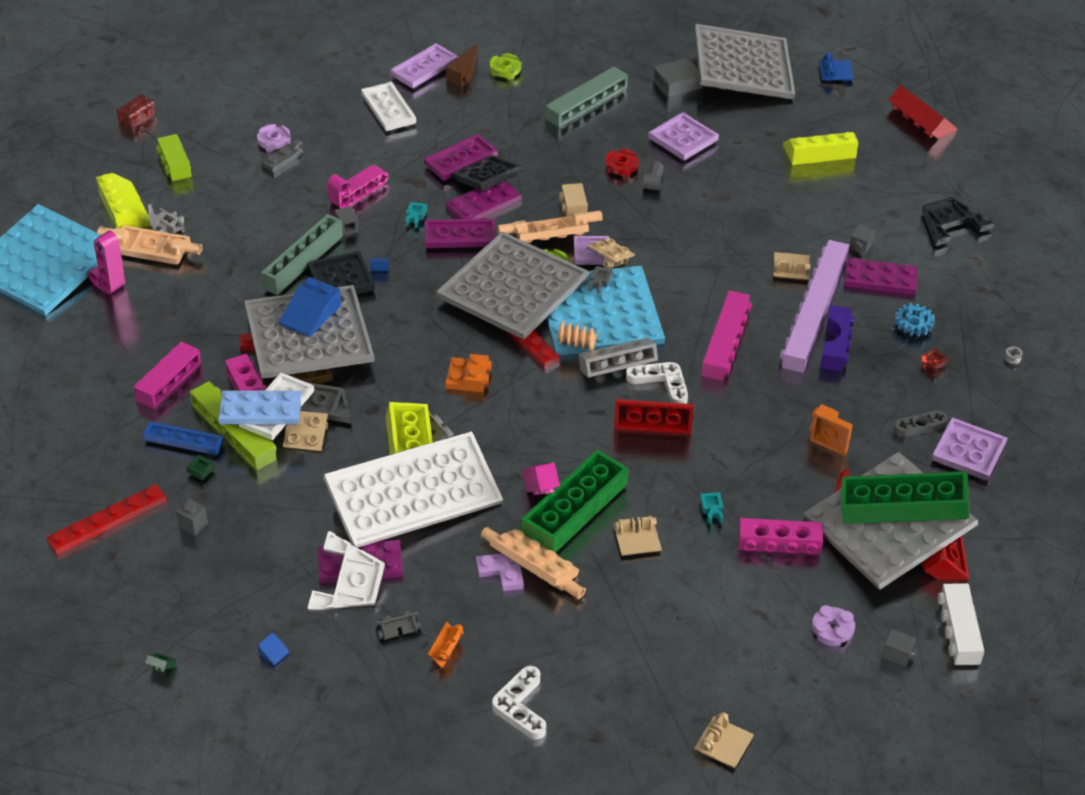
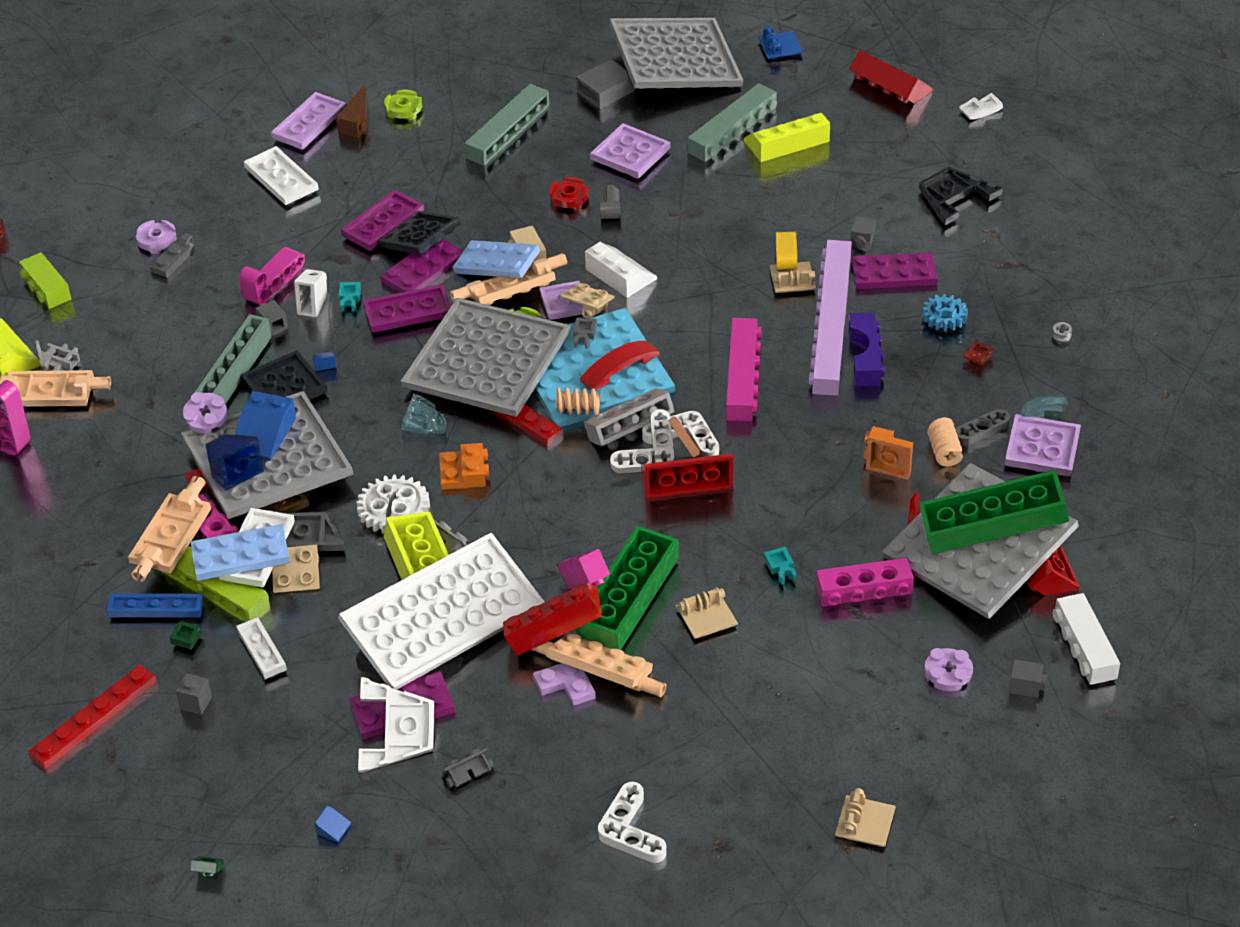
camera: 10 degrees left, 0 degrees up
dark pink brick [133,342,201,409] -> none
orange hinge [427,622,463,668] -> none
none -> light nougat plate [128,476,211,582]
none -> lavender plate [183,392,228,433]
none -> clear blue slope [205,434,264,491]
none -> white plate [236,617,287,679]
none -> white torso [295,269,327,317]
none -> white gear [356,475,430,534]
none -> clear light blue brick [400,394,446,435]
none -> light blue plate [452,240,540,278]
none -> red slope [503,582,602,656]
none -> red slope [580,341,660,391]
none -> white slope [585,242,657,298]
none -> white beam [610,409,674,473]
none -> nougat tile [668,416,700,458]
none -> sand green brick [687,83,777,162]
none -> yellow beam [776,232,797,270]
none -> light nougat piece [927,418,963,467]
none -> white slope [959,93,1003,120]
none -> clear light blue brick [1022,394,1068,418]

